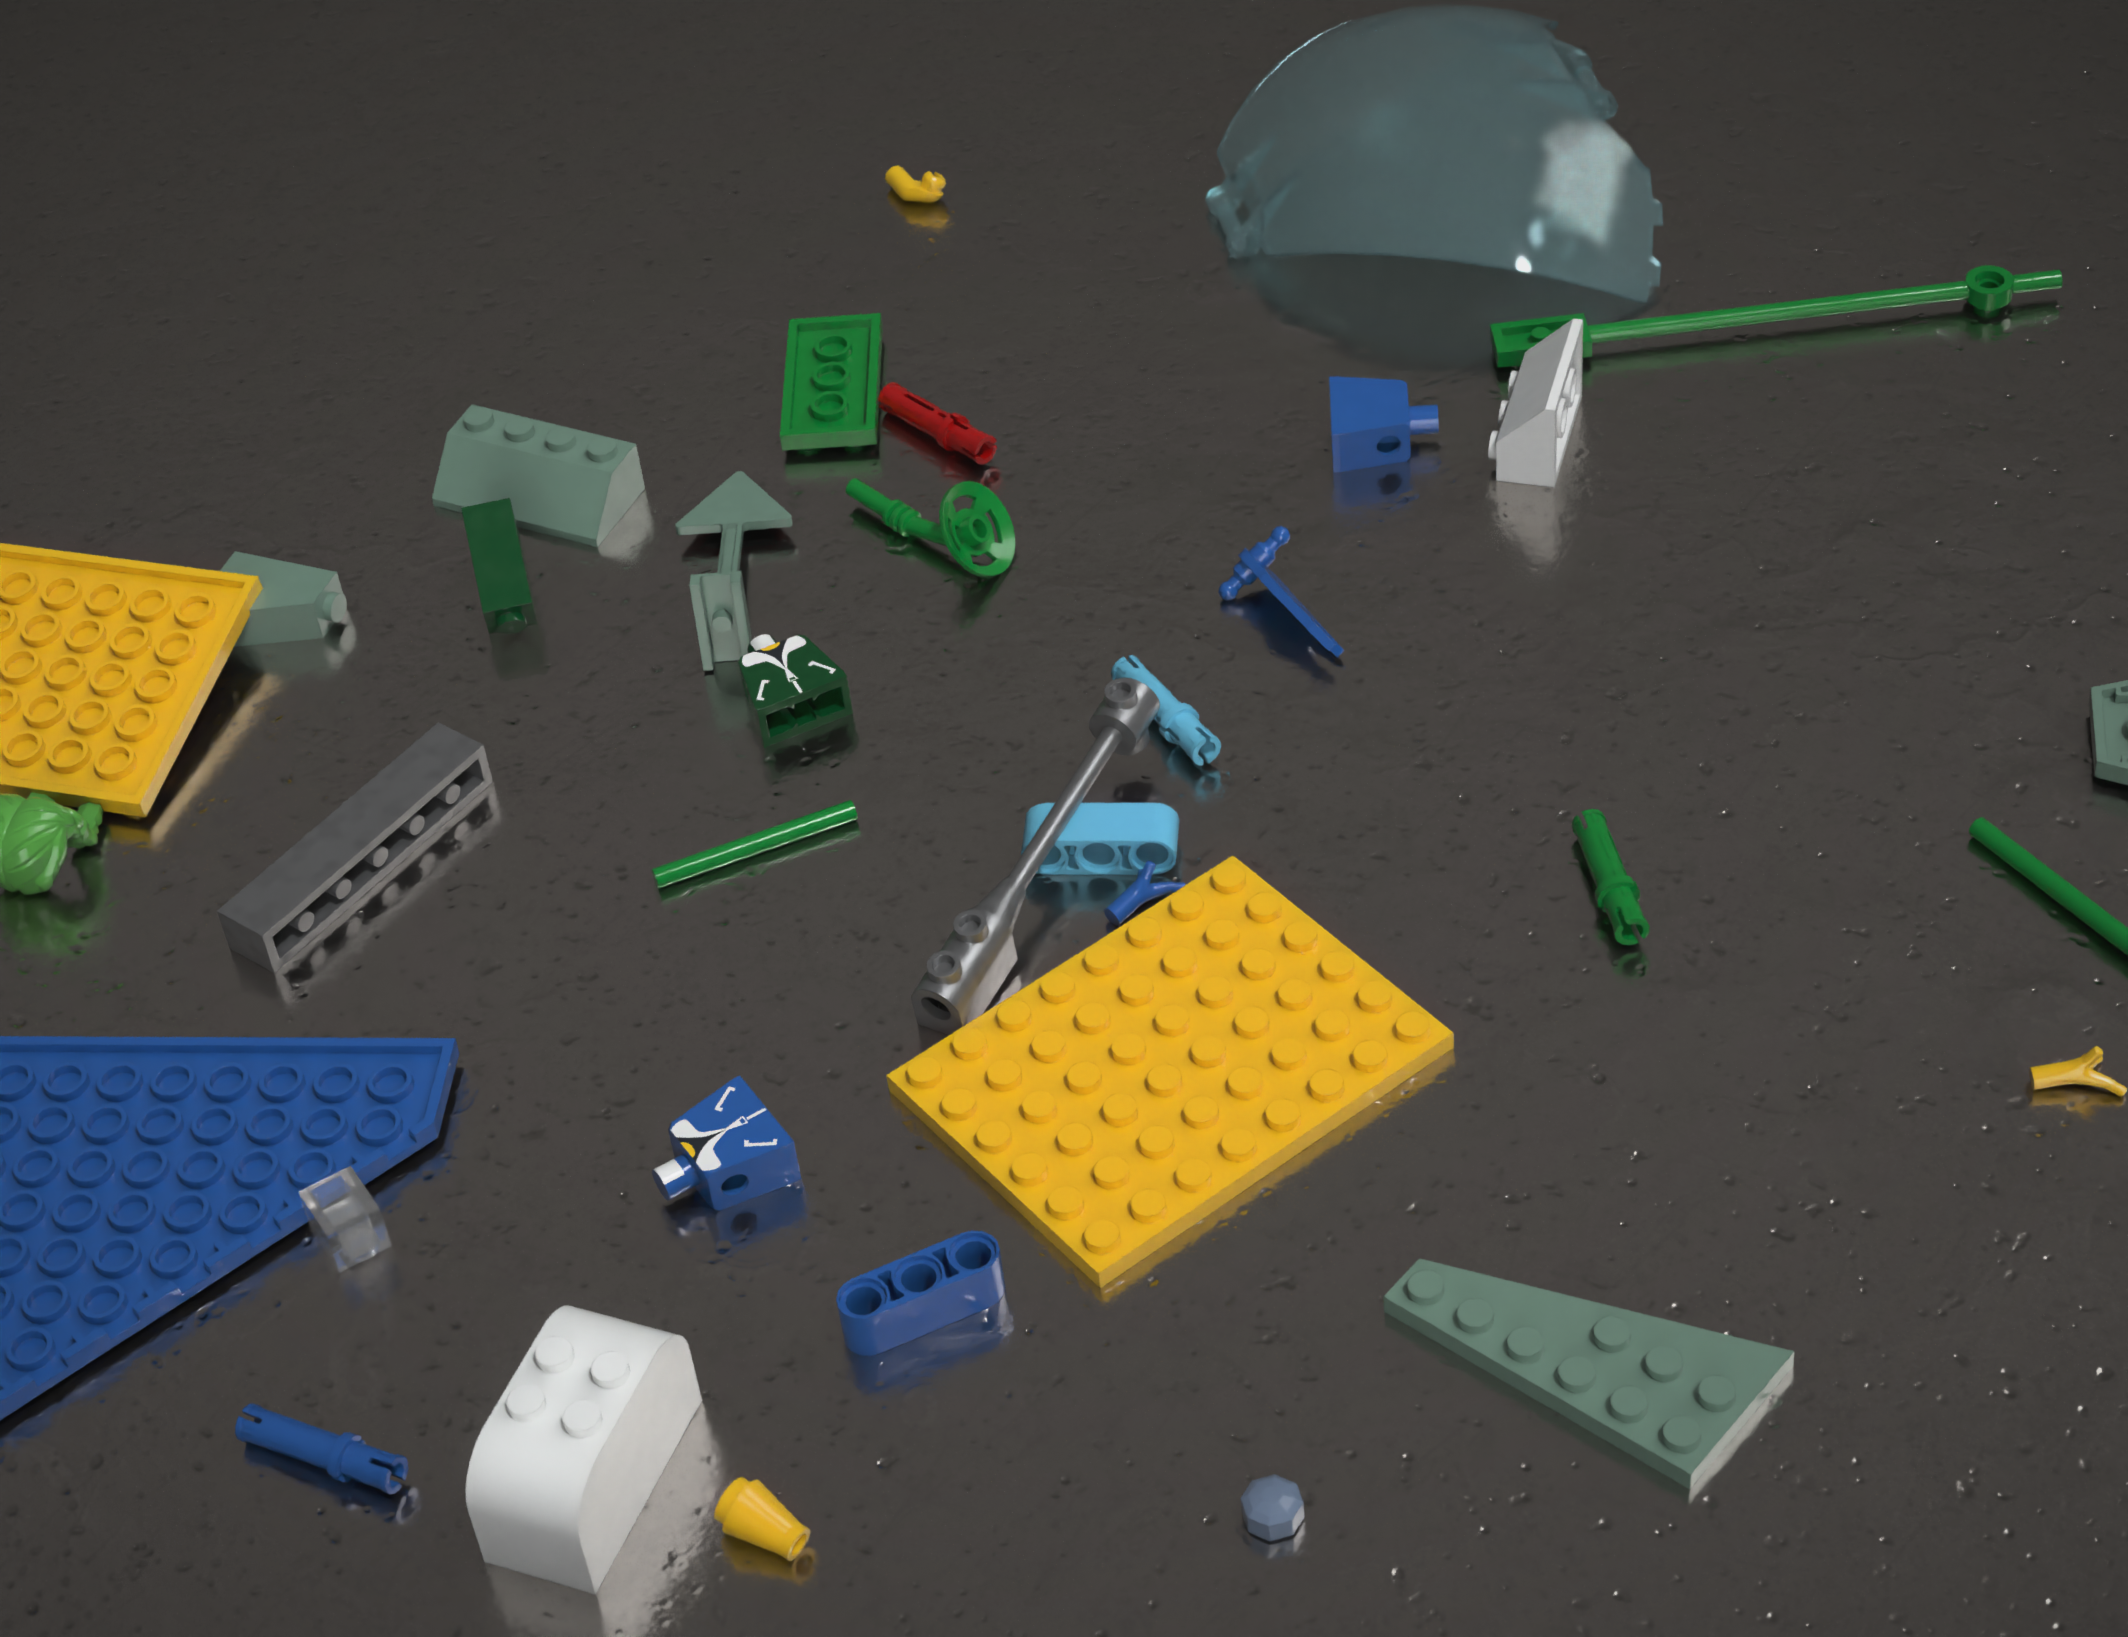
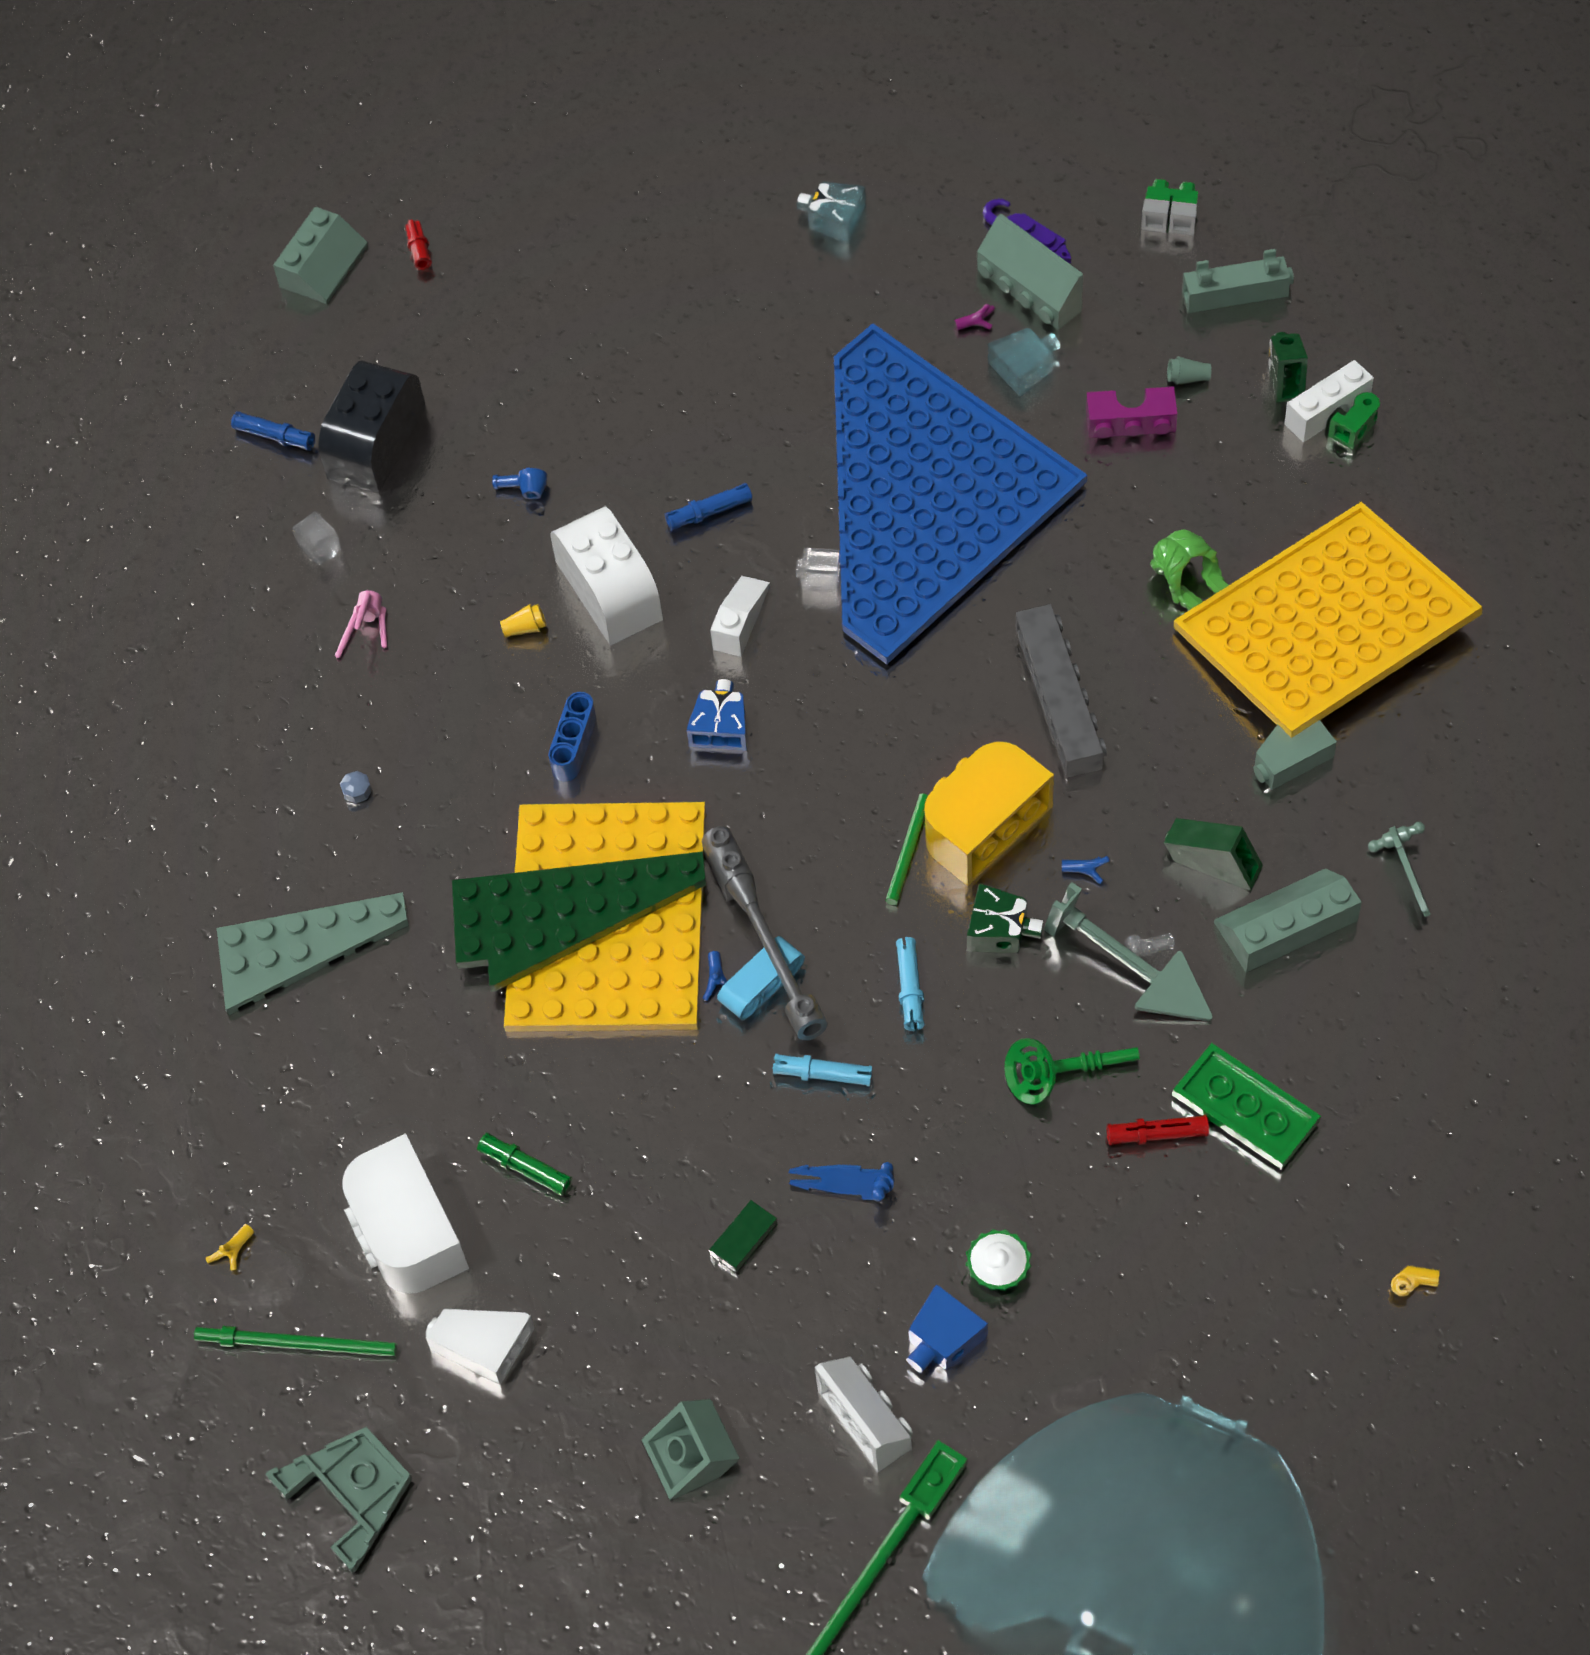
camera: 130 degrees right, 15 degrees up
none -> white brick [342,1133,469,1294]
none -> white slope [426,1309,535,1385]
none -> dark green wing [452,851,706,992]
none -> sand green slope [641,1399,740,1500]
none -> dark green tile [709,1200,778,1272]
none -> white slope [710,576,770,657]
none -> medium azure pin [896,937,925,1031]
none -> yellow brick [925,742,1054,886]
none -> white piece [965,1229,1032,1290]
none -> blue bar [1062,856,1110,884]
none -> clear arm [1124,933,1175,957]
none -> sand green piece [1368,822,1431,917]

